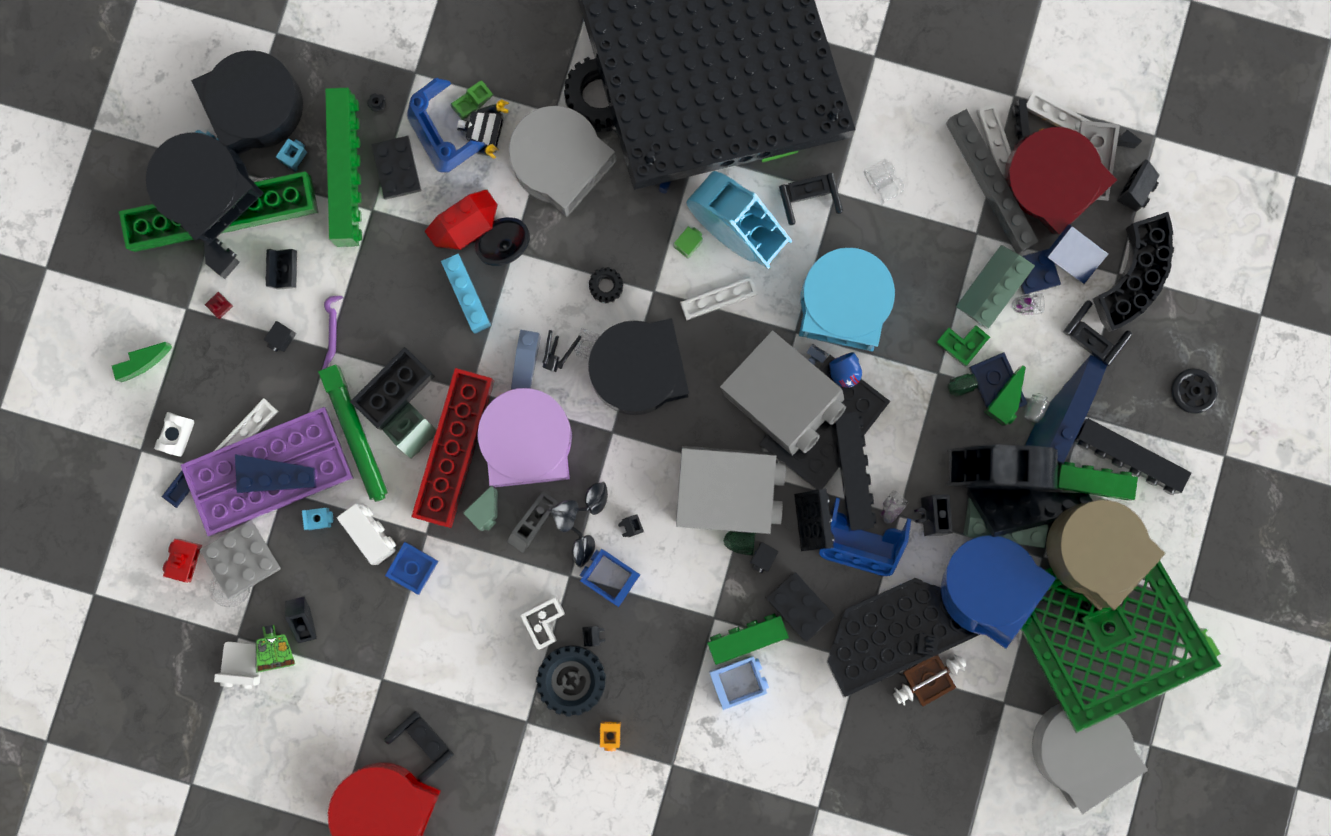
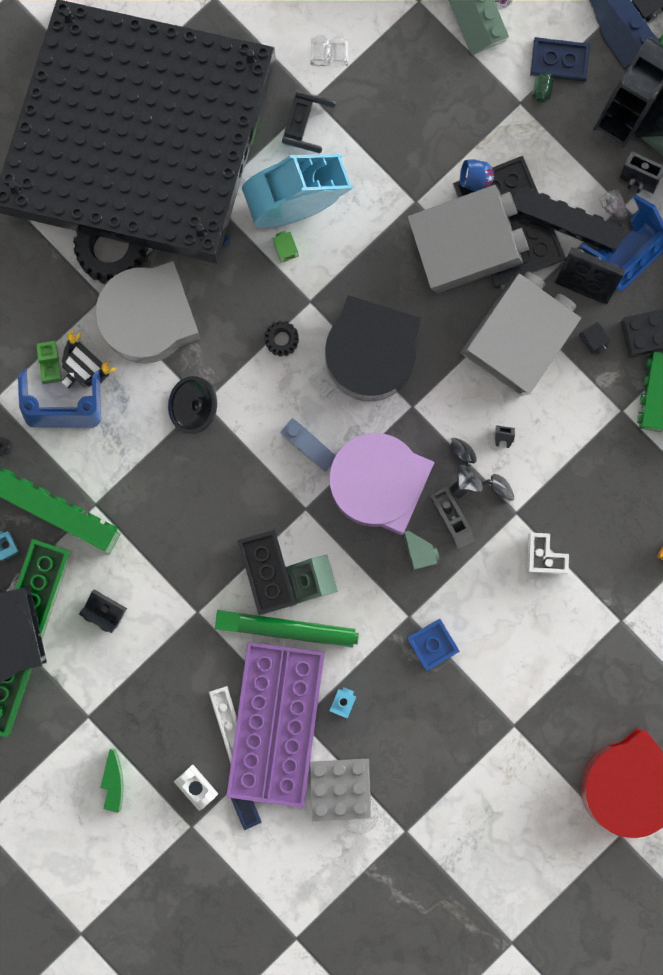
camera: 55 degrees left, 0 degrees up
red brick [163,539,202,583] -> none
black slope [204,238,240,279] -> none
dark red tile [205,292,233,319] -> none
white bracket [214,642,261,689] -> none
dark blue wing [235,454,316,493] -> none
torso [255,625,295,673] -> none
black brick [264,321,297,352] -> none
black slope [285,596,317,644] -> none
medium lavender piece [322,296,343,370] -> none
white brick [337,503,397,565] -> none
black plate [371,136,422,200] -> none
black plate [384,711,454,783] -> none
red brick [411,368,494,528] -> none
red wedge [425,189,498,250] -> none
medium azure brick [441,254,492,334] -> none
black wheel [536,645,606,717] -> none
black plant [542,330,582,372] -> none
blue window [579,549,641,607] -> none
black tile [582,626,605,647] -> none
white tile [680,277,758,321] -> none
clear green brick [723,531,756,556] -> none
medium azure brick [799,248,895,352] -> none
sand blue tile [807,344,828,365] -> none
green plate [936,325,990,367] -> none
green slope [985,365,1026,426] -> none
clear brick [1024,393,1050,423] -> none

